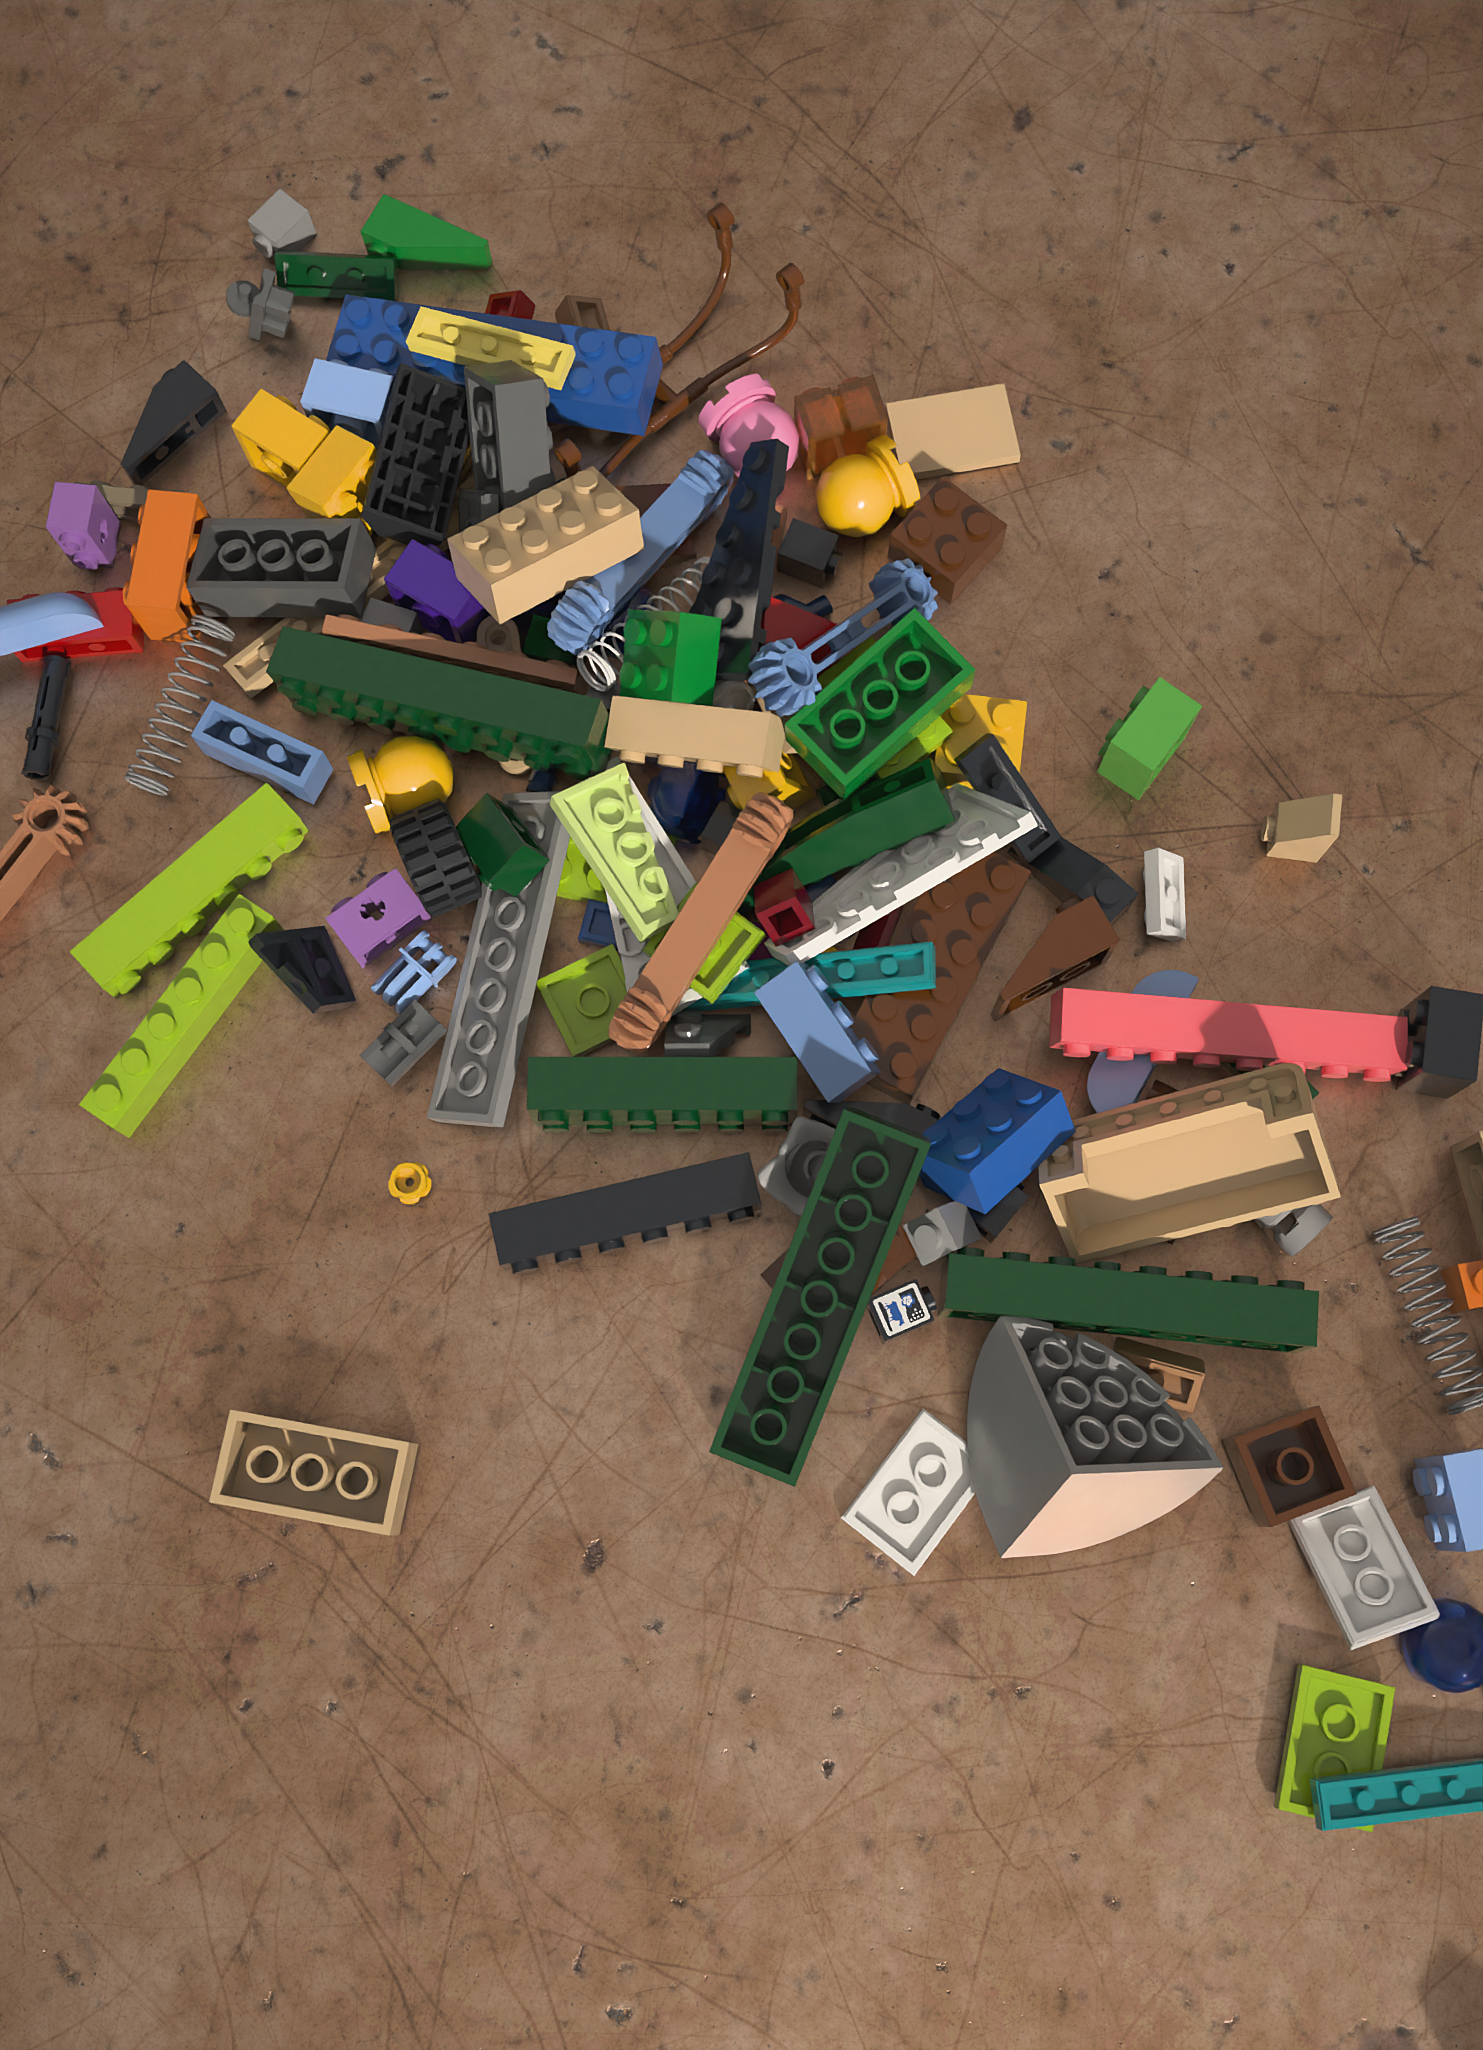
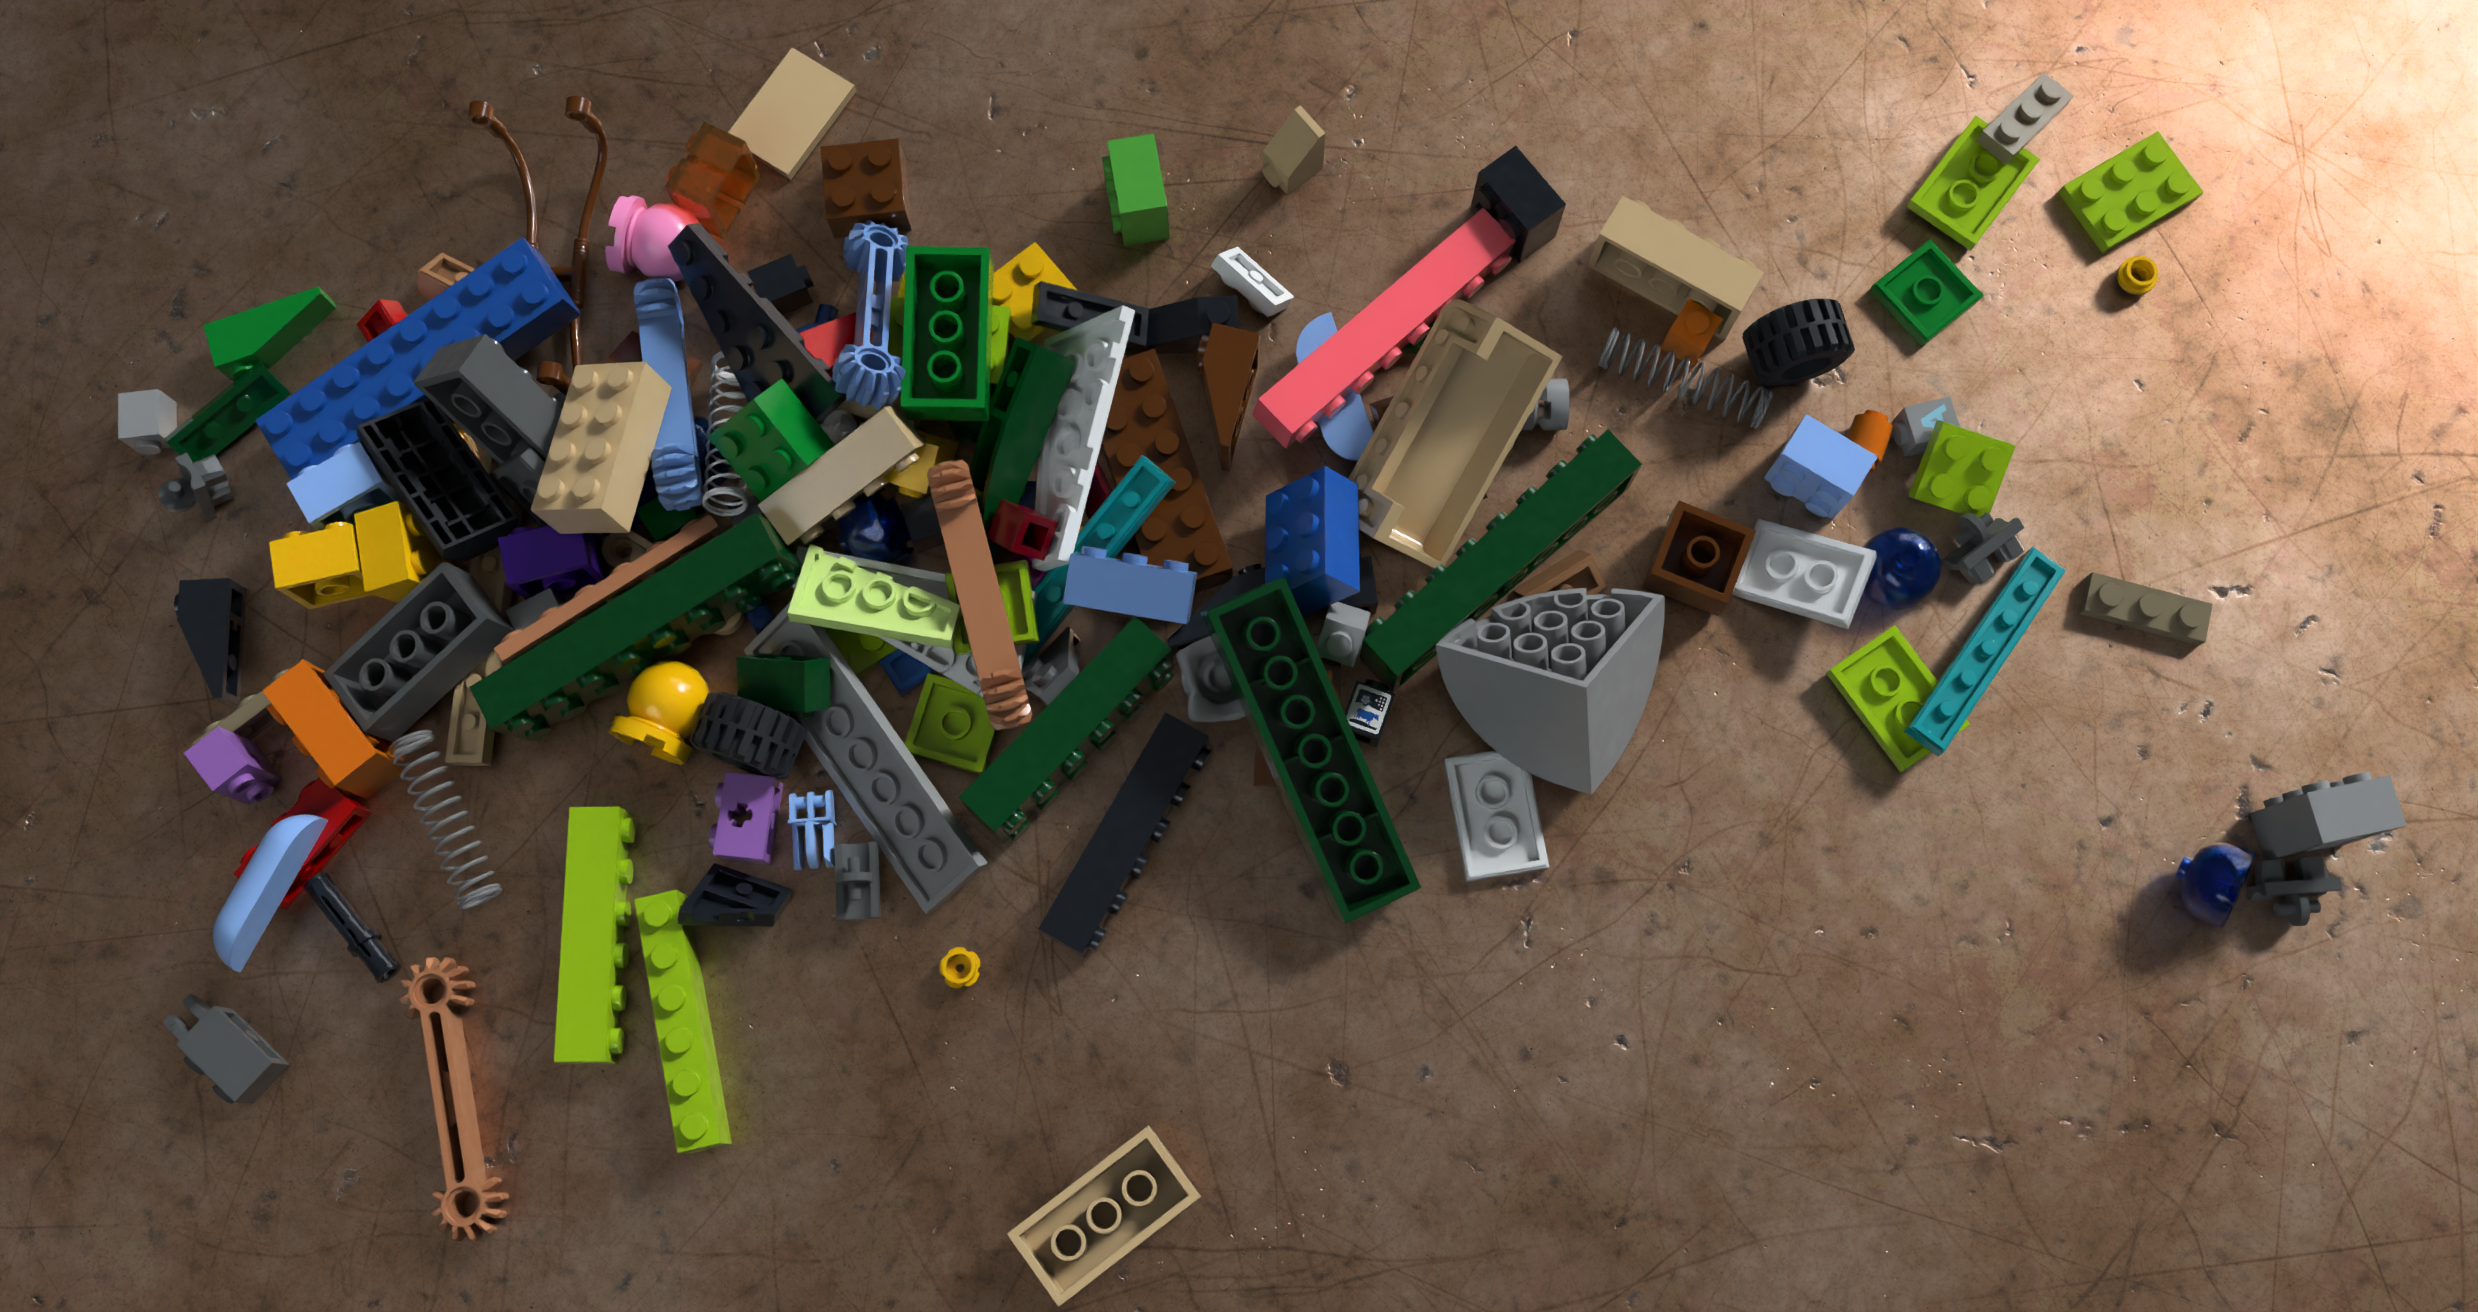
camera: 50 degrees left, 0 degrees up
medium blue brick [191,700,333,805] -> none
light yellow plate [406,306,576,390] -> none
yellow tile [815,435,921,537] -> none

